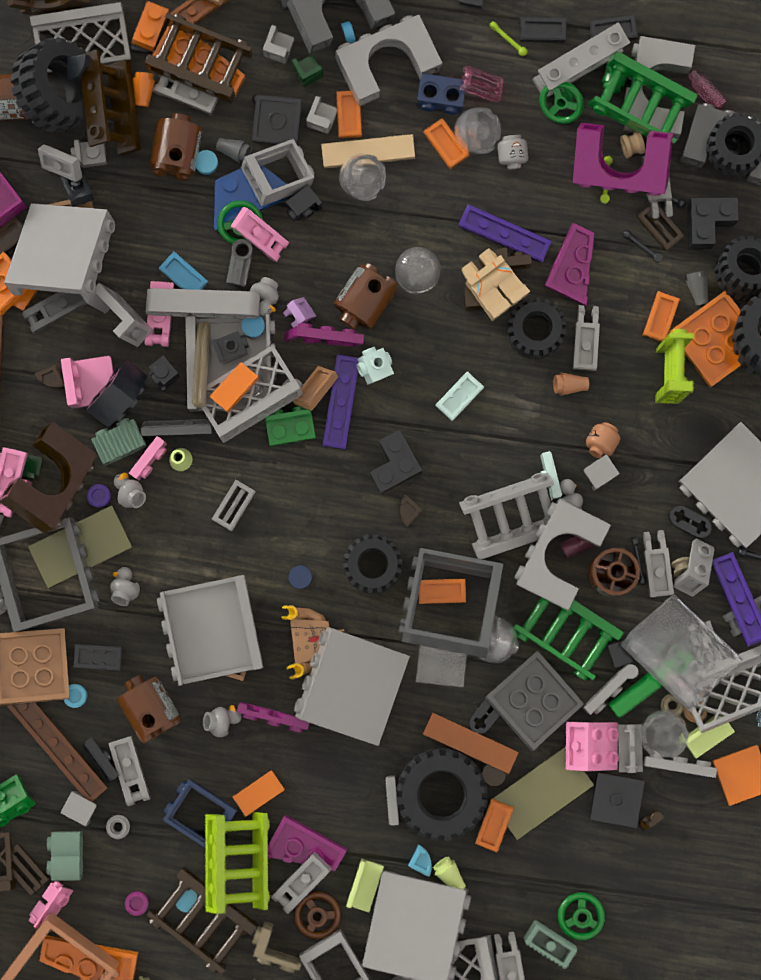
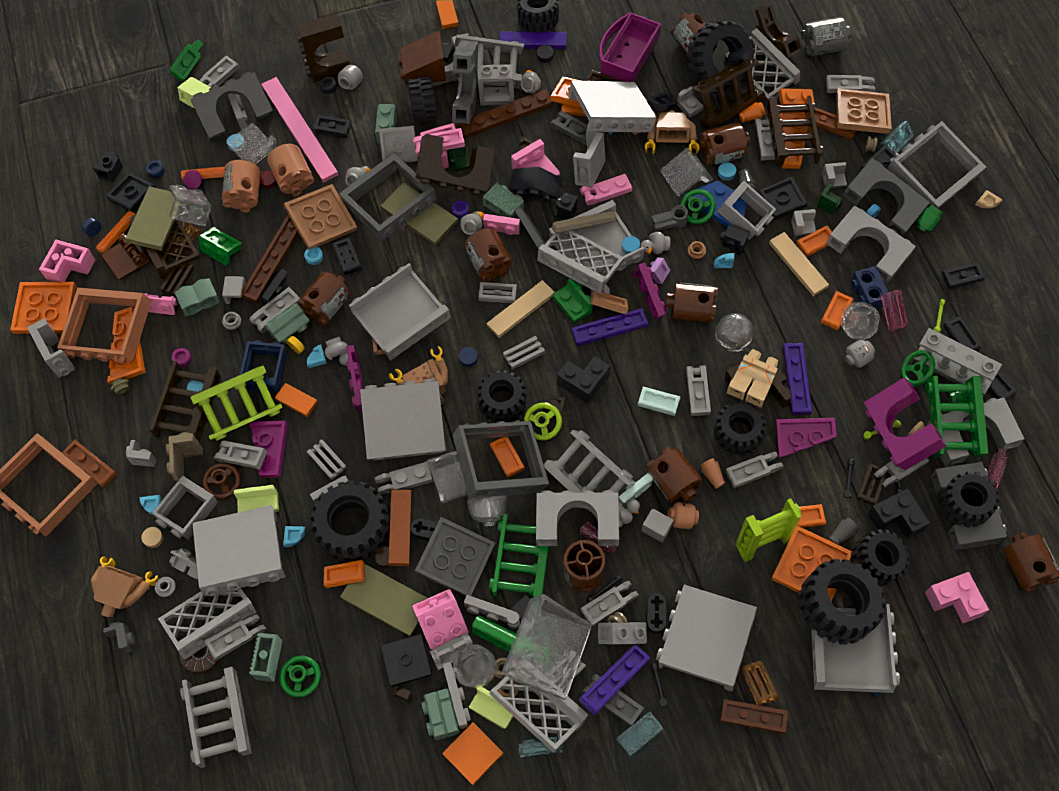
camera: 65 degrees right, 20 degrees down
light grey plate [38,145,82,182] -> none
light grey animal [110,567,140,606] -> none
light grey beam [146,288,260,319] -> none
dark azure tile [159,251,209,290] -> none
yellowish green cone [169,448,192,471] -> none
orange tile [209,362,259,413] -> none
black brick [211,331,250,365] -> none
bright pink plate [231,207,289,262] -> none
clear cylinder [339,154,386,201] -> none
light aqua brick [357,346,394,385] -> none
yellowish green cone [434,857,466,889] -> none
none -> sand green brick [264,303,310,344]
none -> yellow tile [286,336,305,354]
none -> medium azure tile [307,345,327,368]
none -> light grey tile [307,439,347,480]
none -> light grey hinge [375,462,433,494]
none -> sand green brick [421,688,460,740]
none -> reddish brown cylinder [464,228,512,282]
none -> tan tile [487,280,555,338]
none -> light grey tile [503,336,545,370]
none -> lime piece [524,403,562,441]
none -> medium nougat torso [645,110,699,155]
none -> reddish brown cylinder [645,447,703,504]
none -> clear bracket [660,148,713,197]
none -> light grey plate [686,365,711,416]
none -> medium nougat plate [688,241,706,259]
none -> medium azure tile [714,253,734,269]

